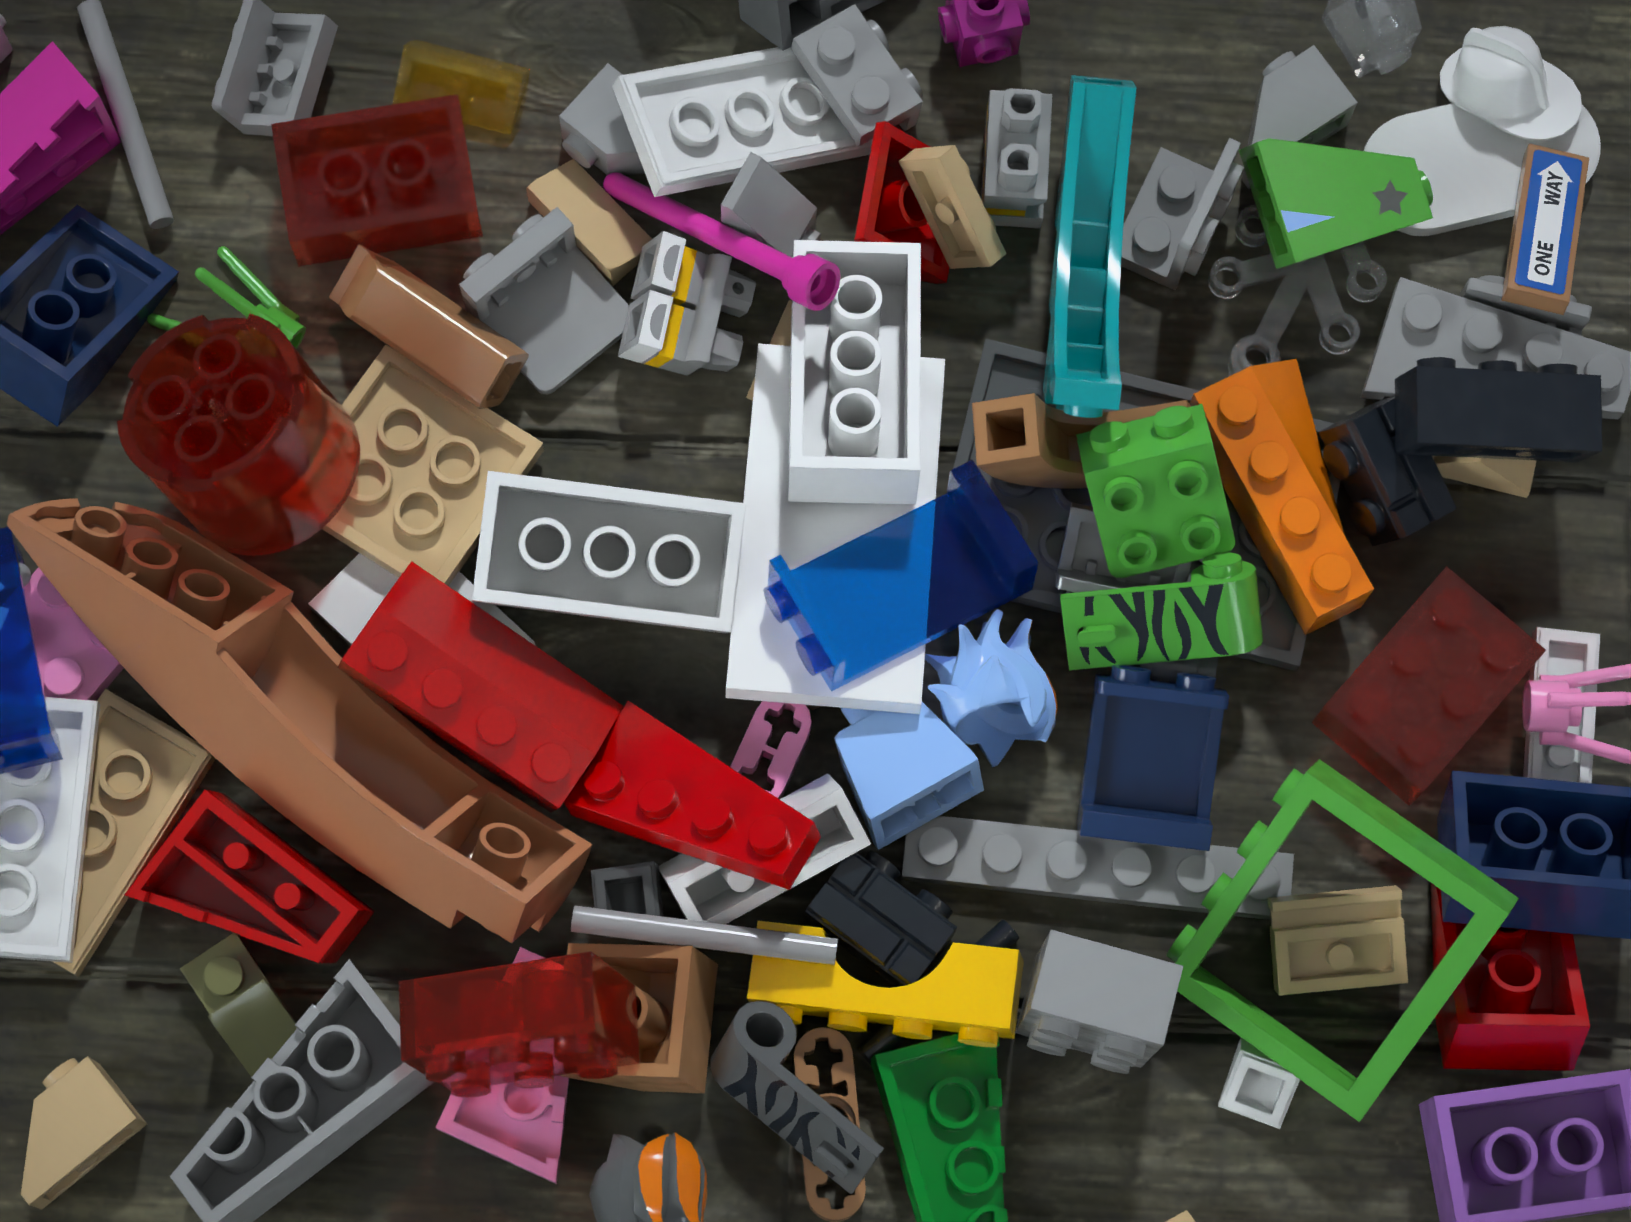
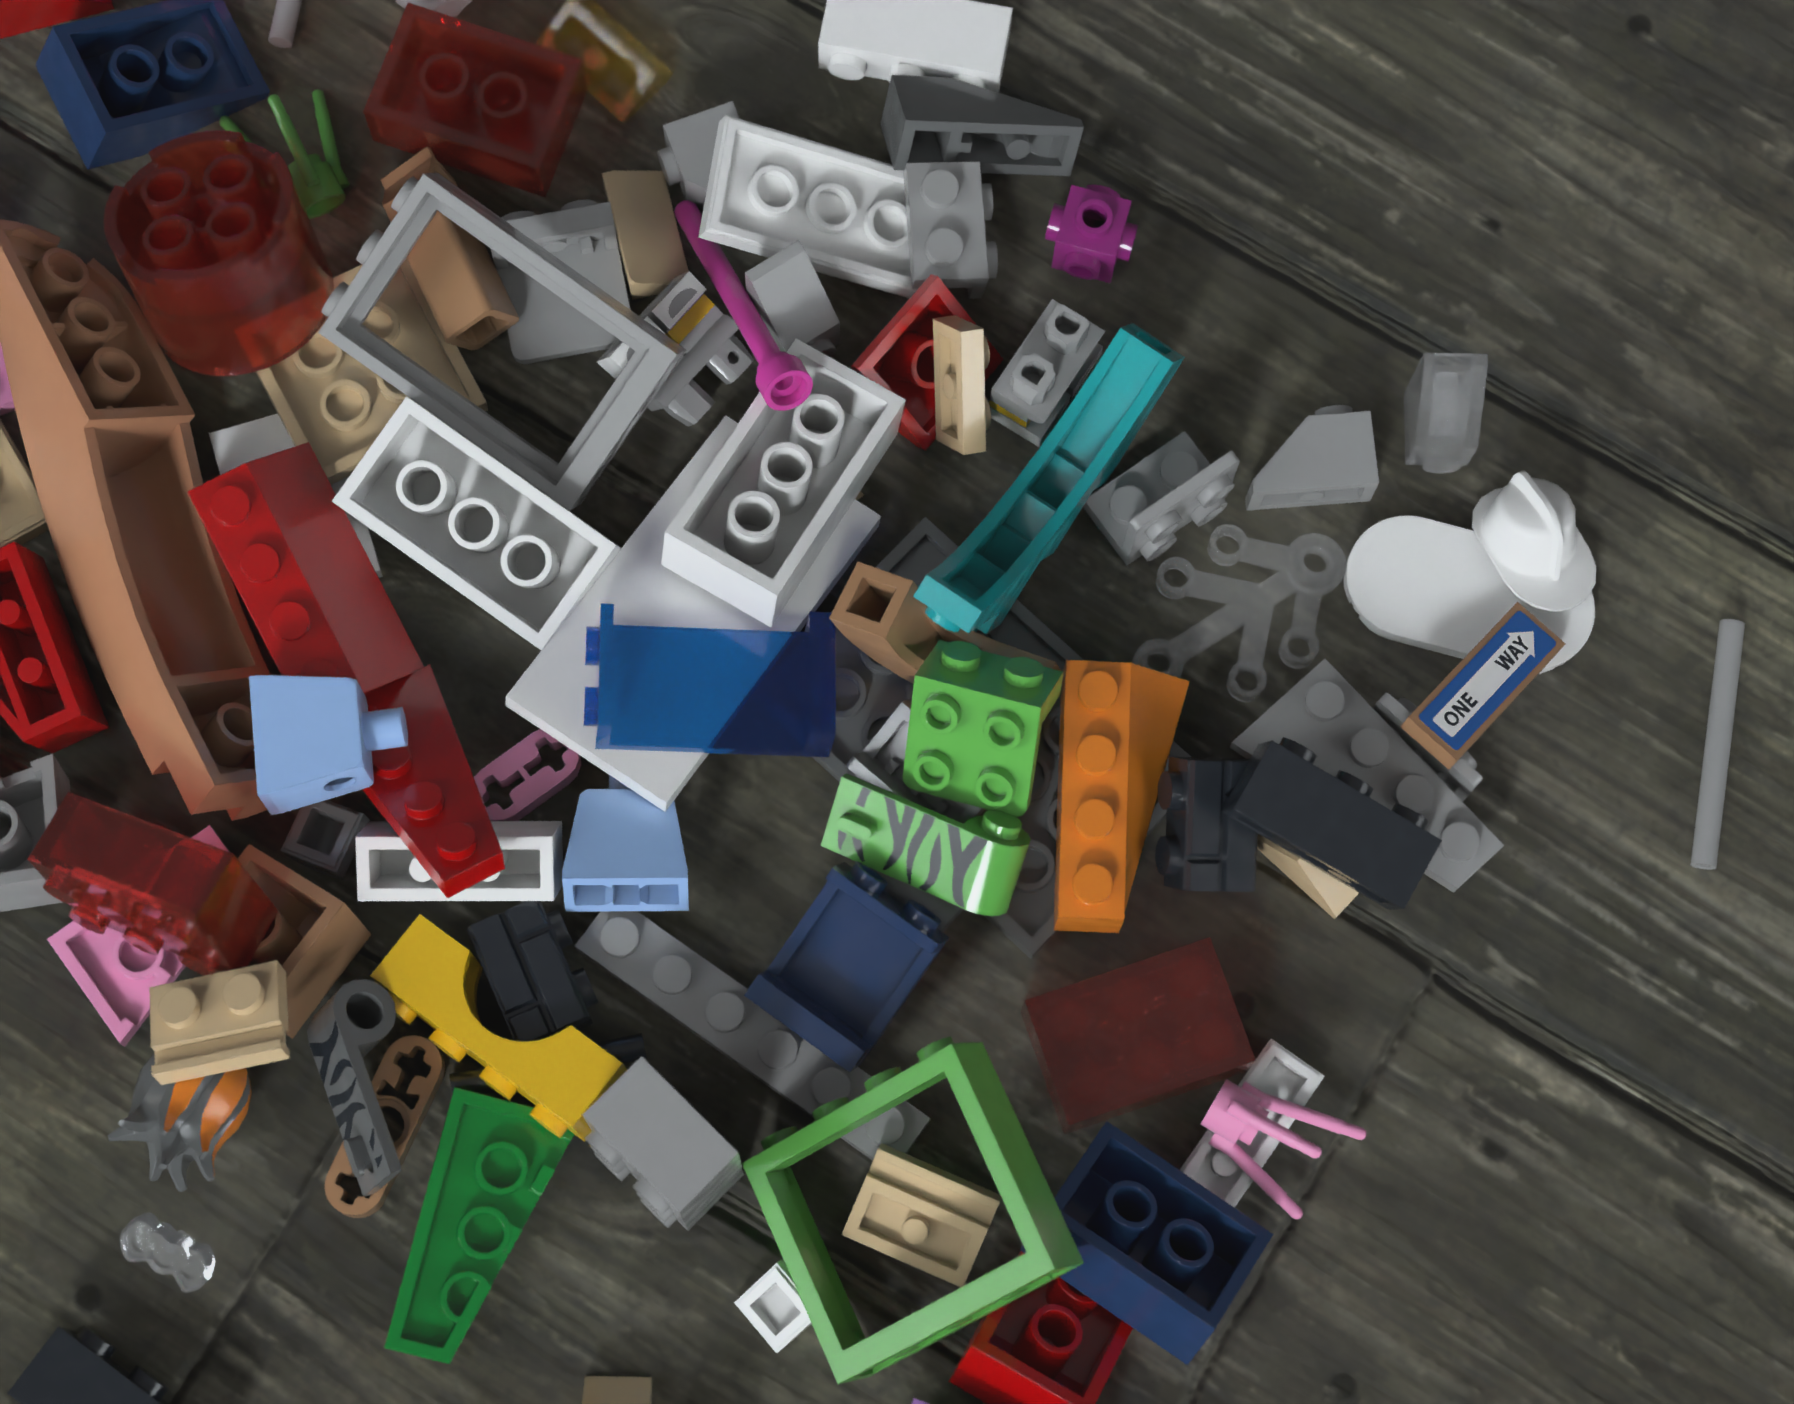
camera: 30 degrees right, 0 degrees up
light grey bar [571,906,838,965] -> none
light blue hair [925,609,1058,767] -> none
bright green slope [1239,138,1433,269] -> none
none -> tan plate [149,960,290,1085]
none -> light blue torso [249,675,408,815]
none -> light grey door [318,173,686,511]

